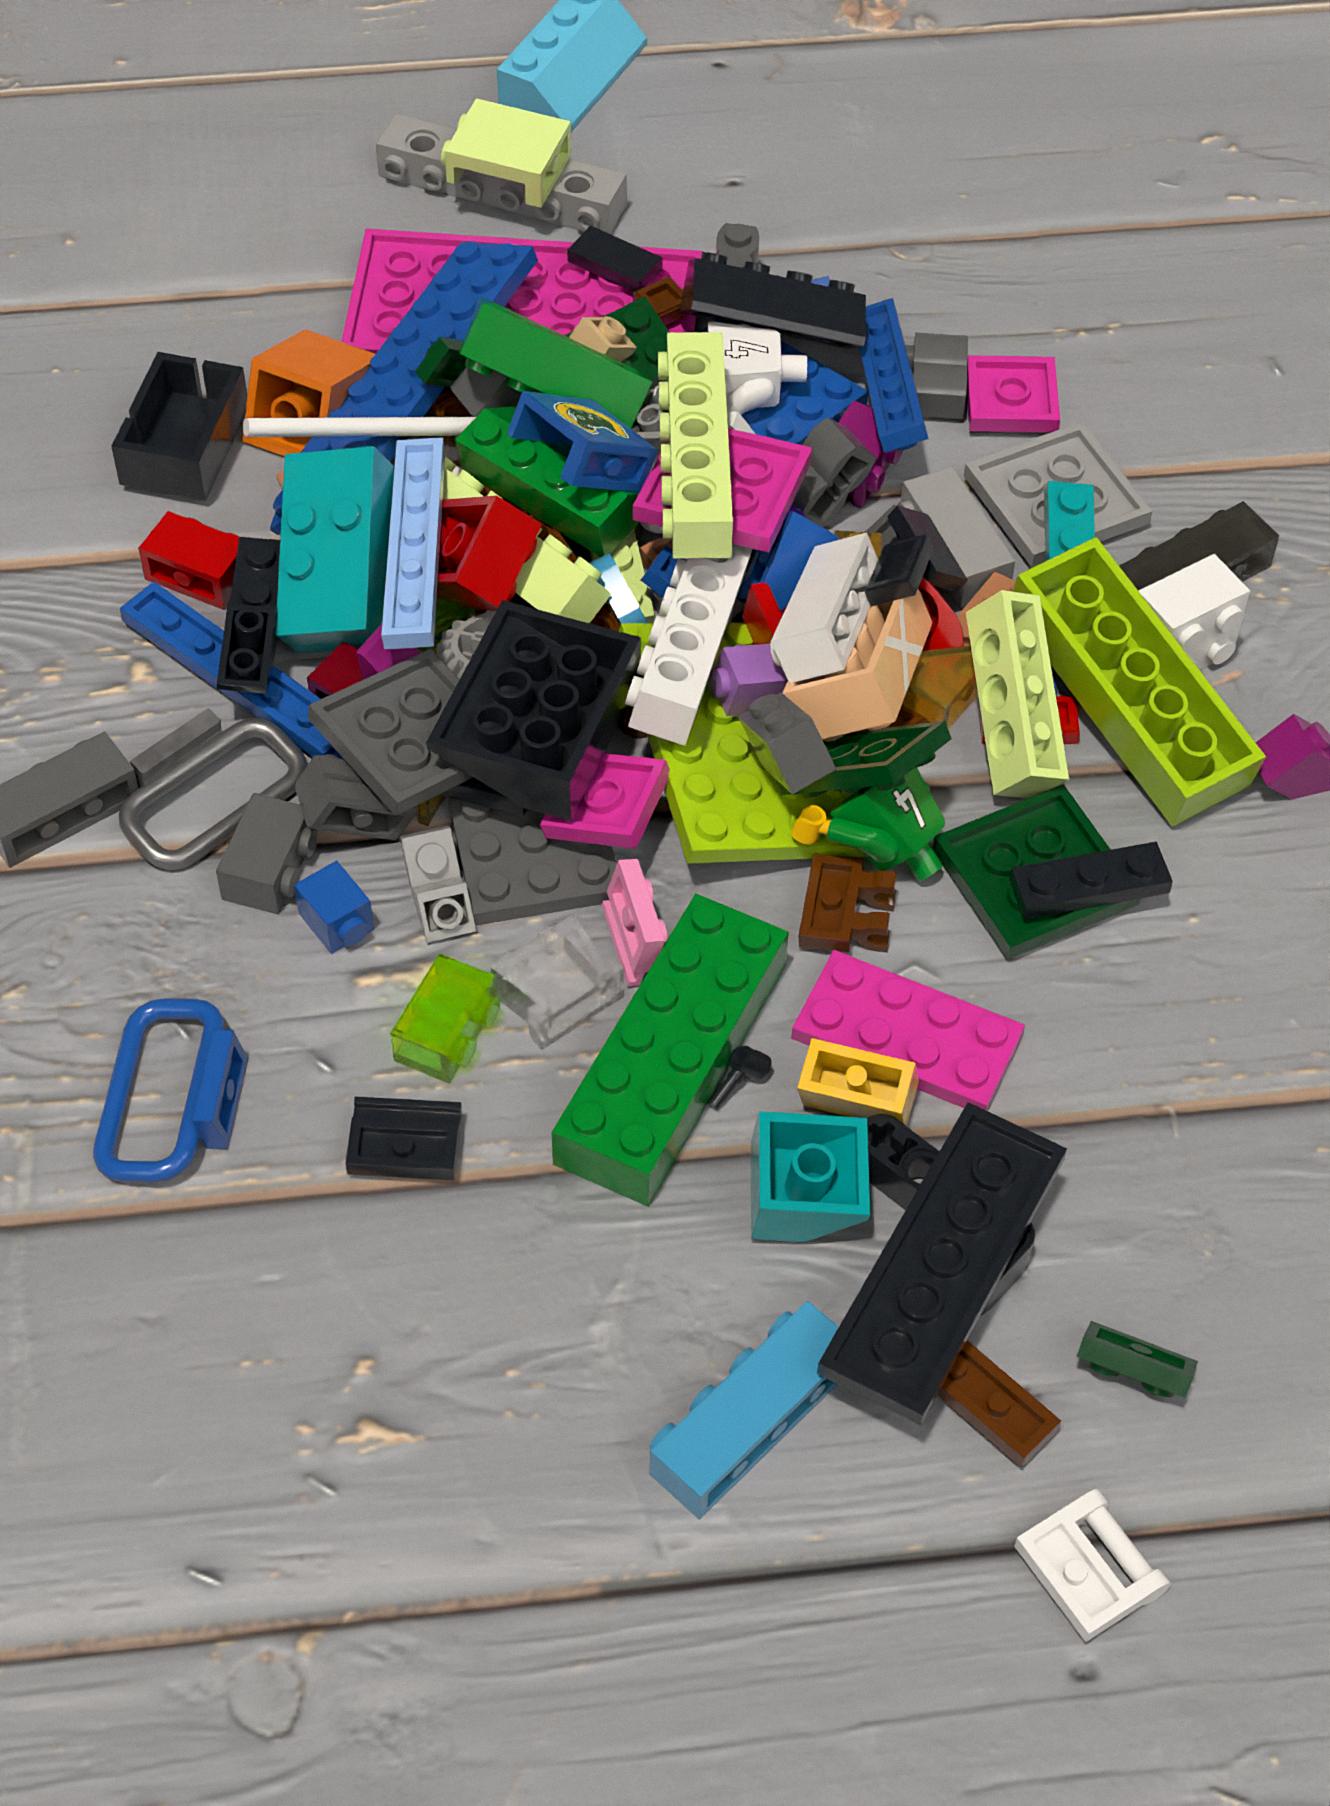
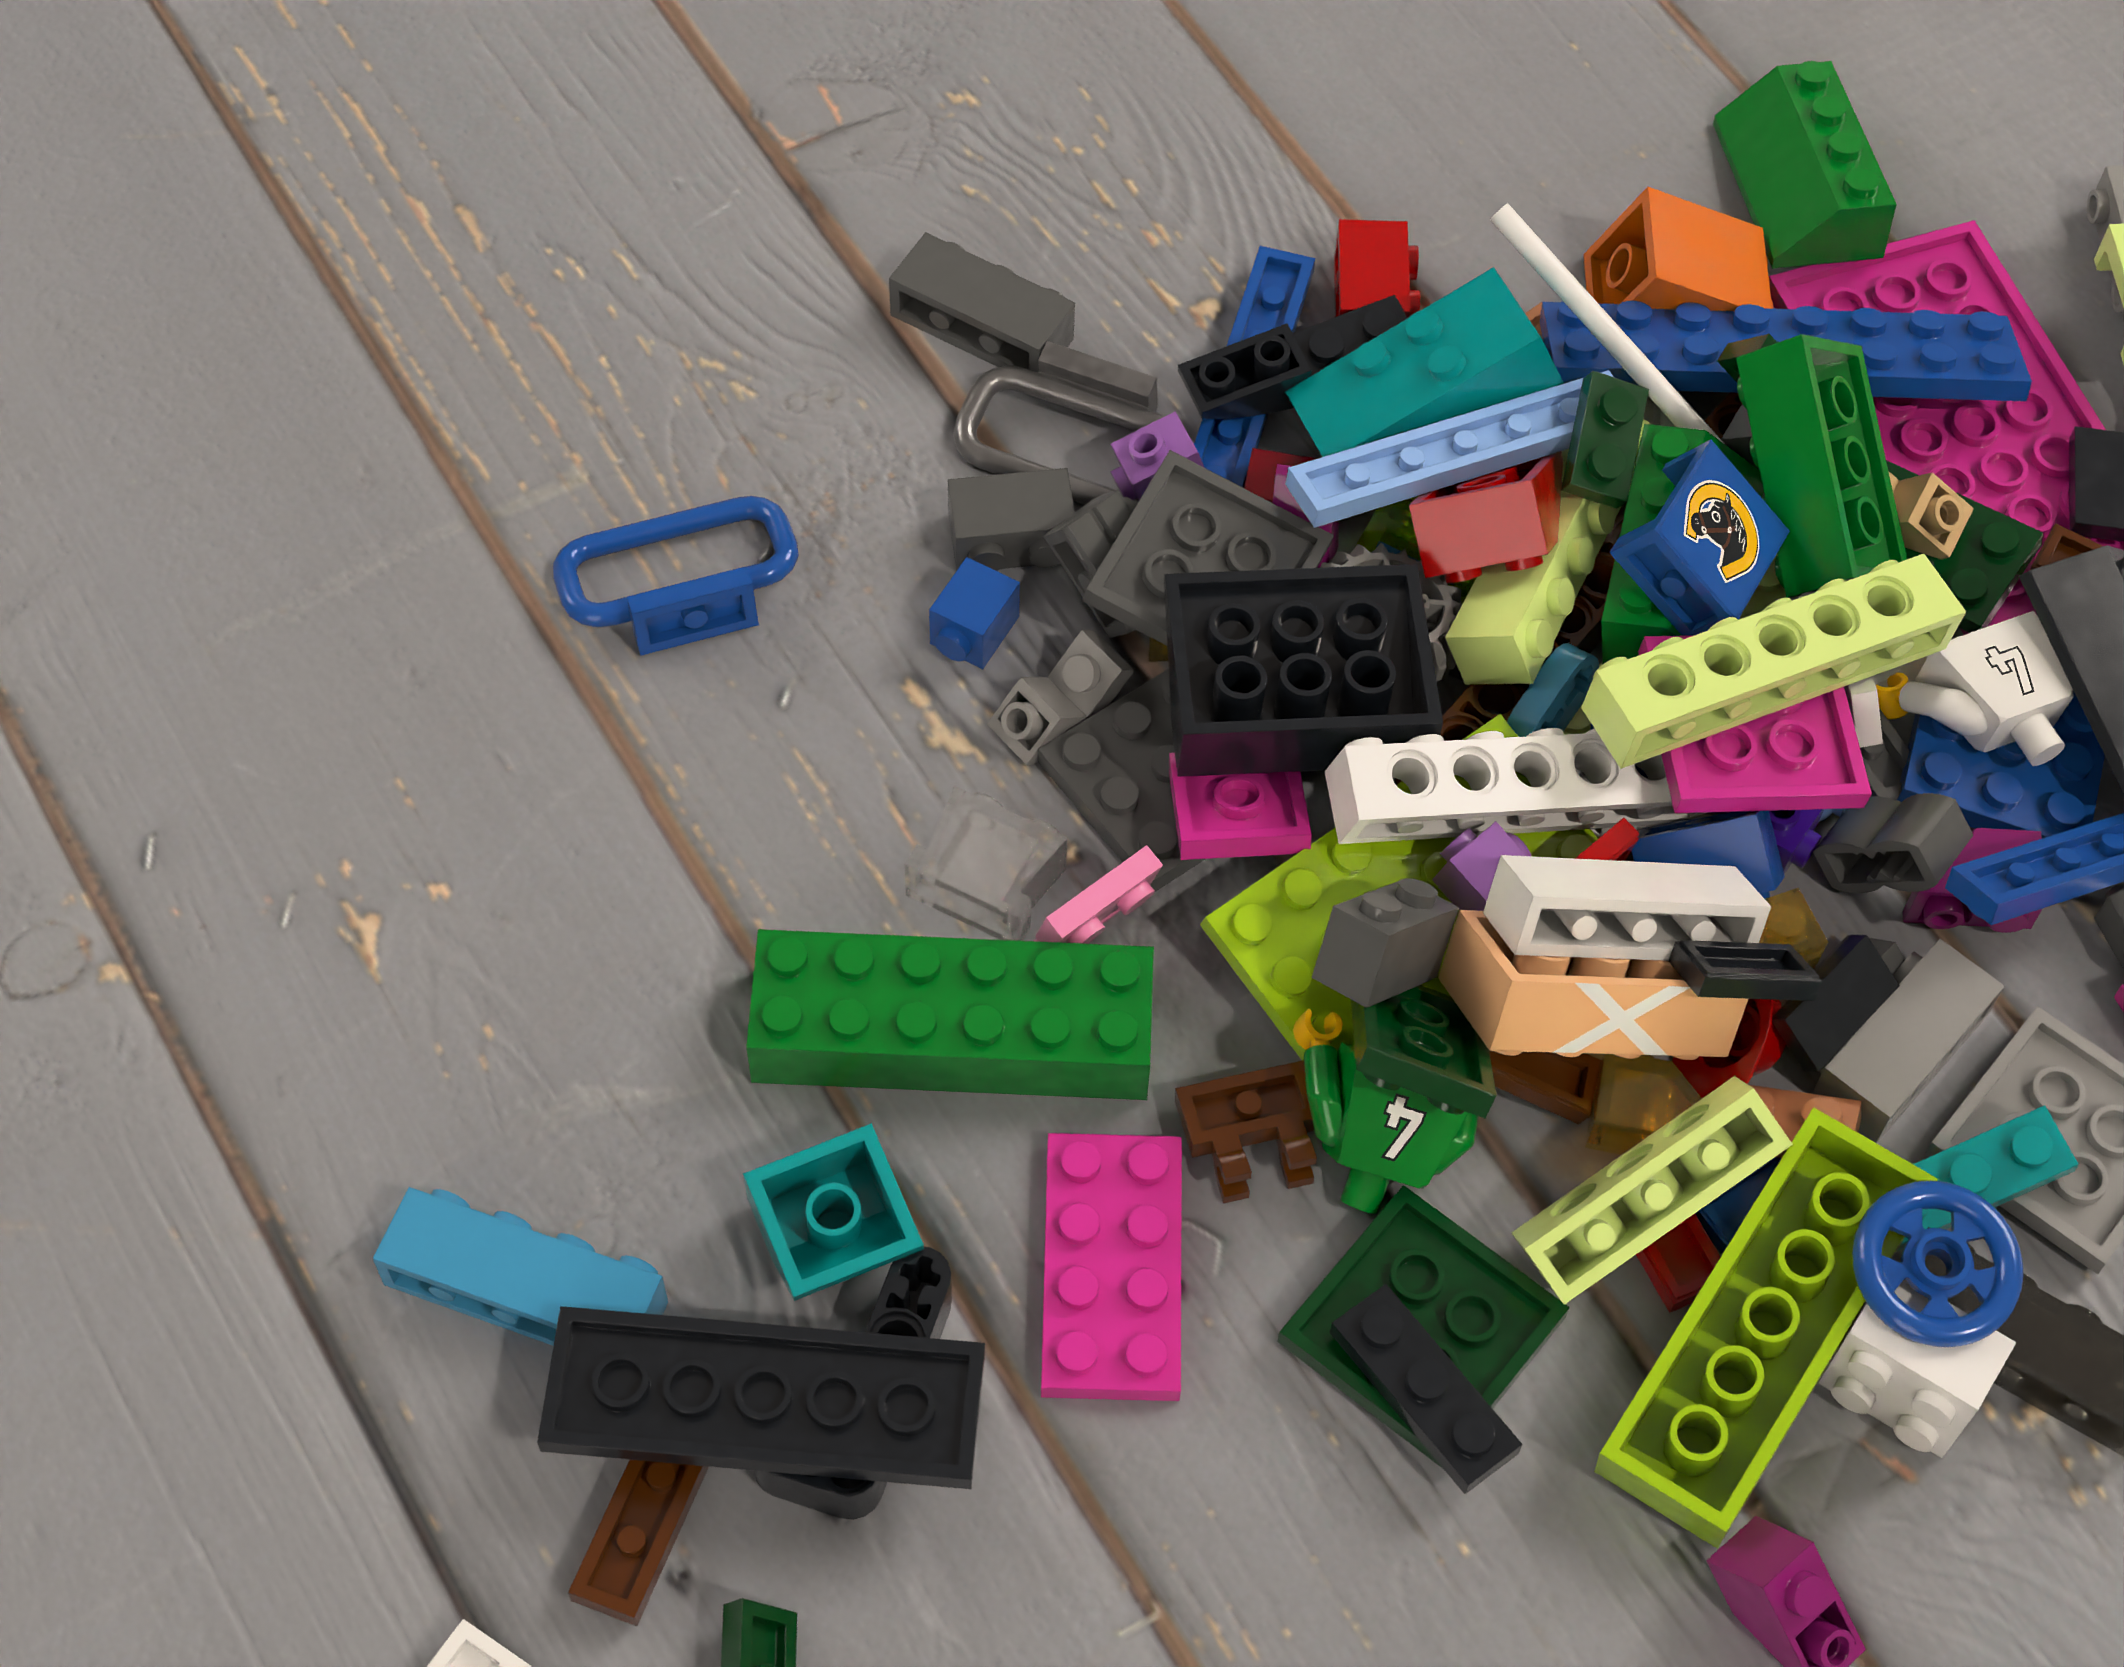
camera: 65 degrees right, 5 degrees up
black piece [111,352,248,501] -> none
black plate [345,1096,462,1181] -> none
clear neon green brick [390,953,501,1084] -> none
black hand [707,1046,772,1110] -> none
yellow brick [797,1038,919,1126] -> none
none -> medium lavender brick [1110,411,1204,502]
none -> dark green plate [1561,371,1649,509]
none -> green slope [1713,61,1897,269]
none -> blue plate [1852,1181,2024,1347]

